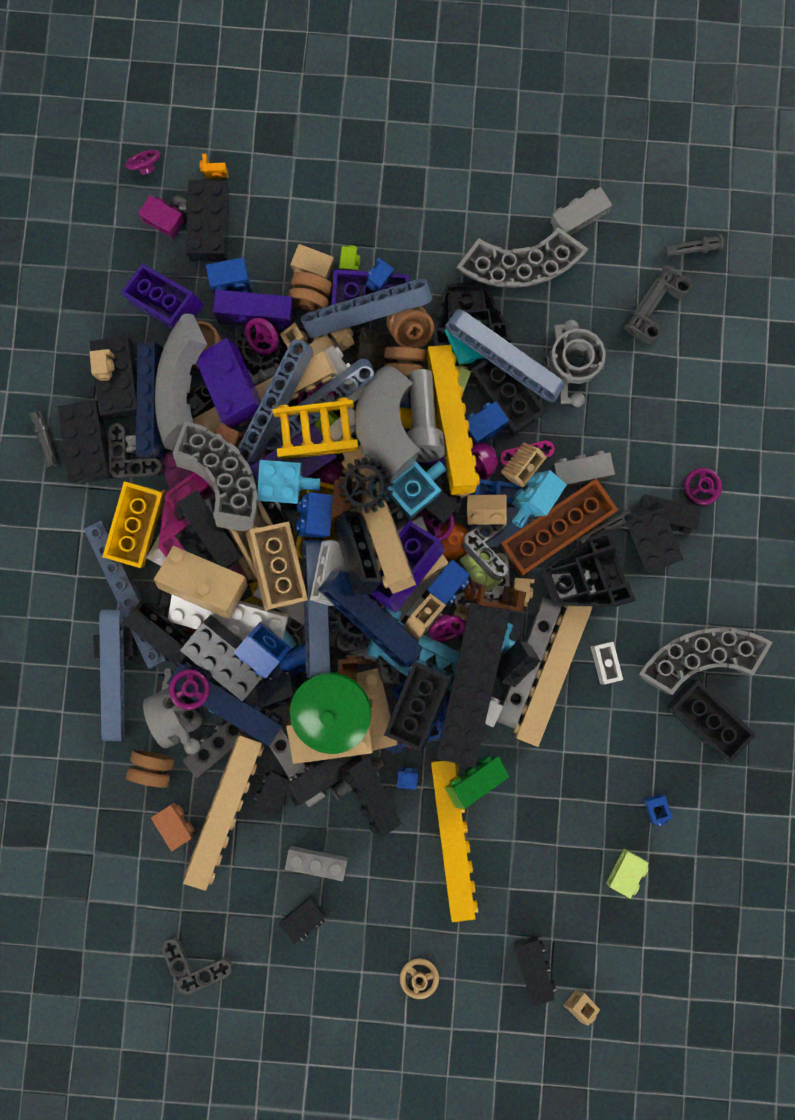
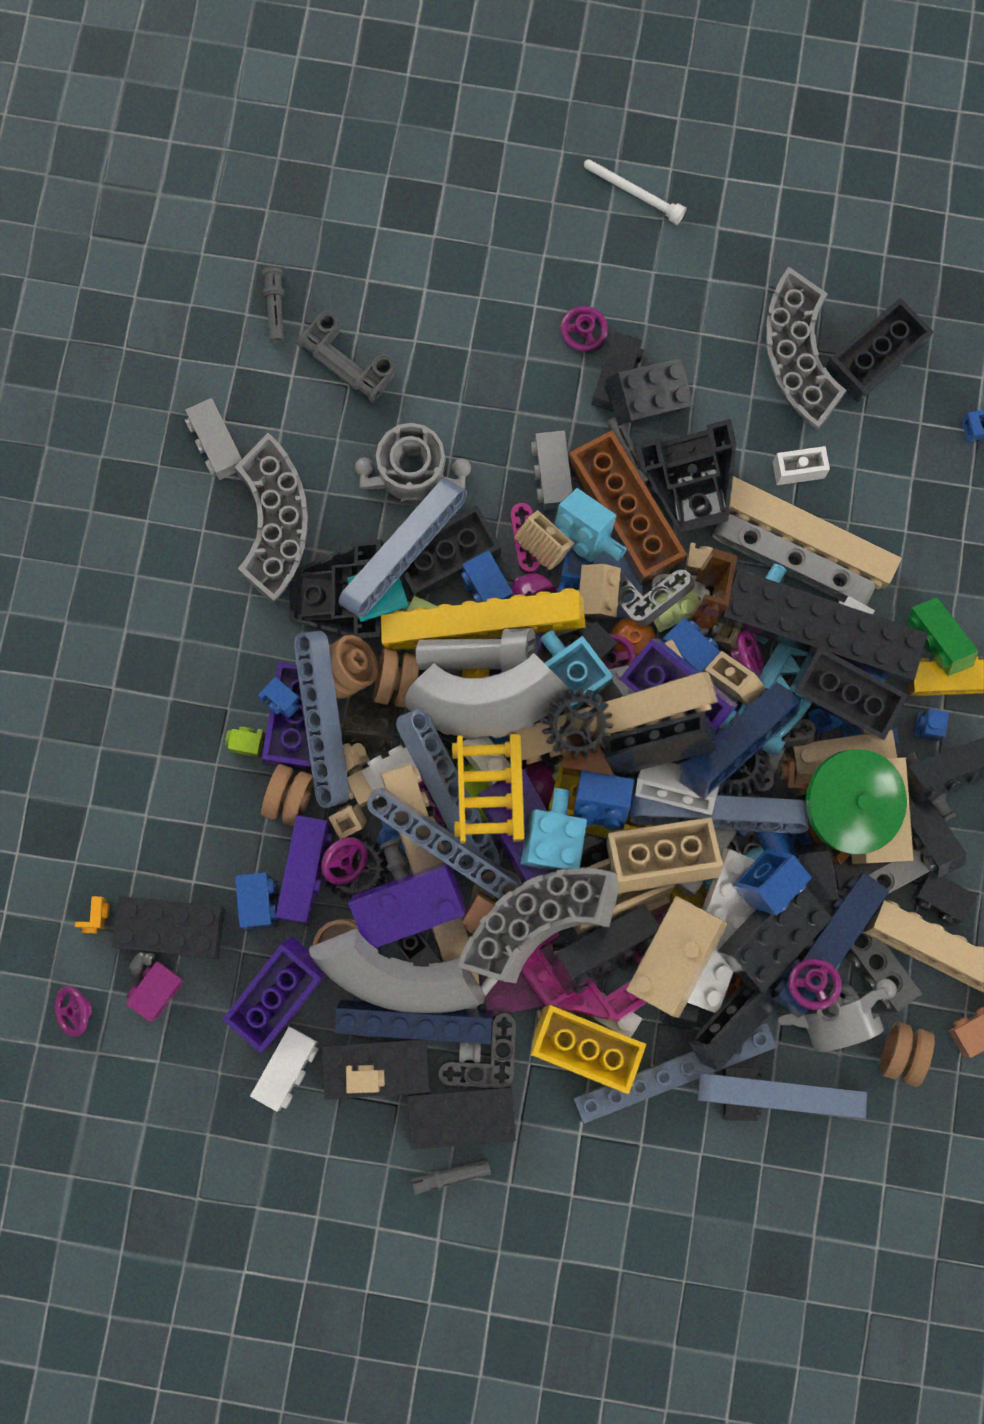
camera: 90 degrees left, 5 degrees down
tan brick [290,244,335,280] -> none
black brick [497,639,541,688] -> none
none -> white brick [250,1027,319,1112]

